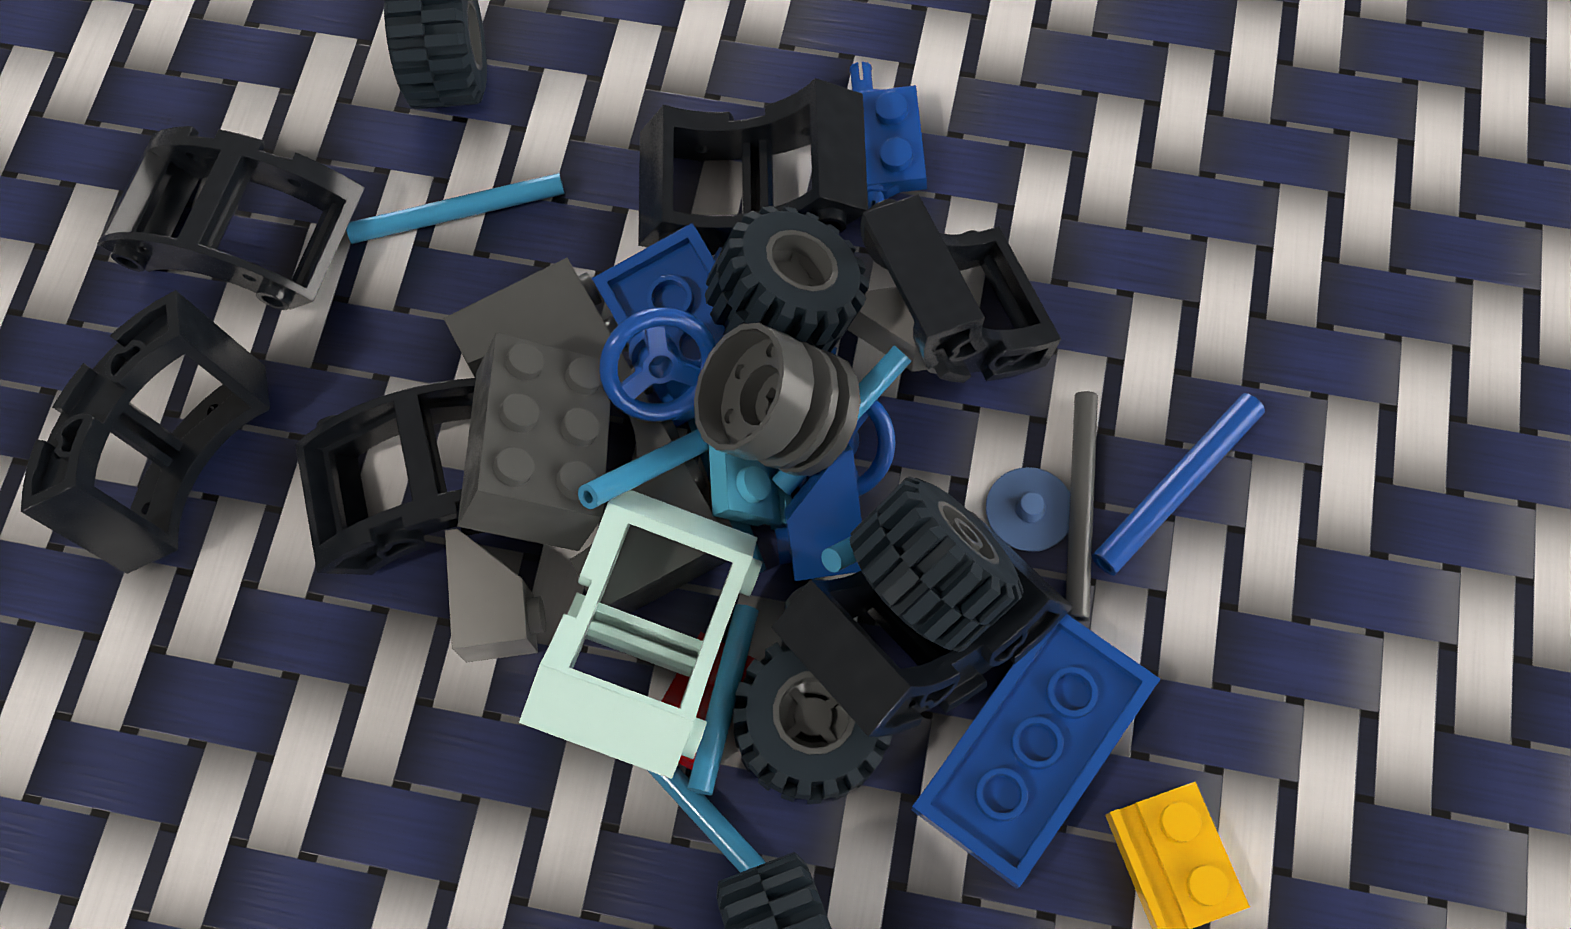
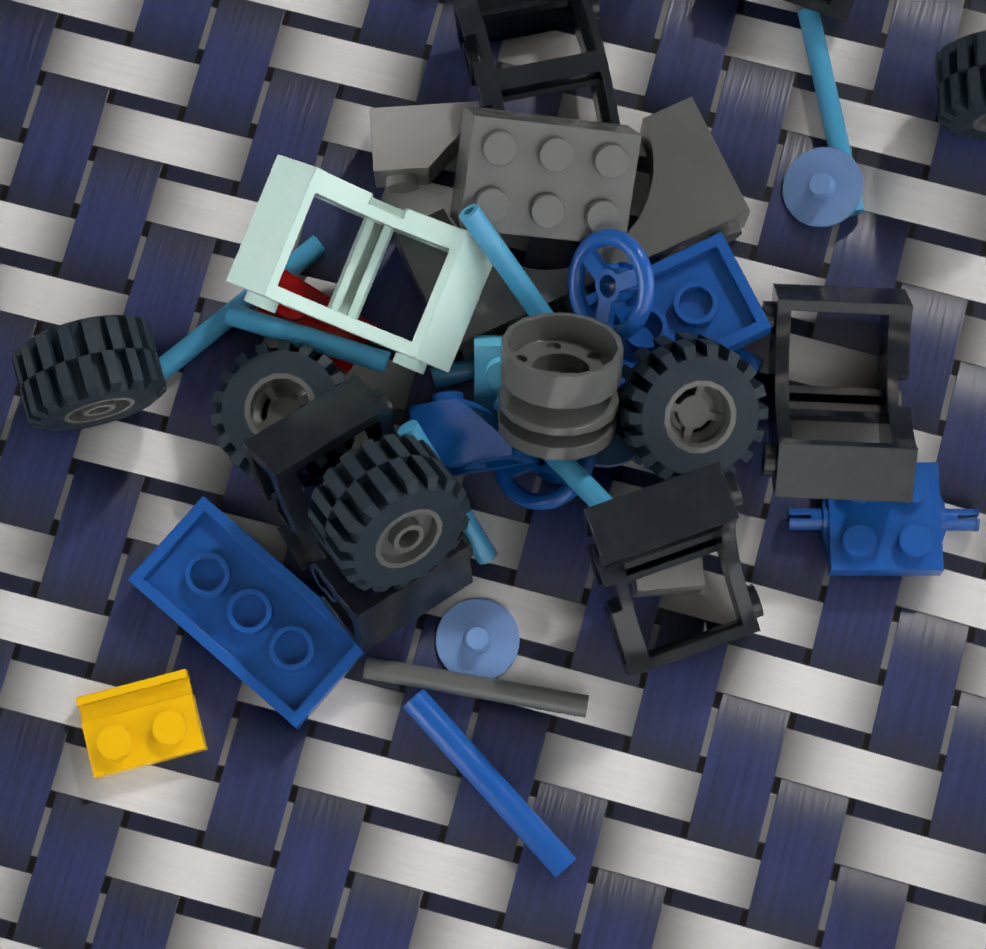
camera: 90 degrees right, 10 degrees up
none -> medium blue piece [783,147,864,227]

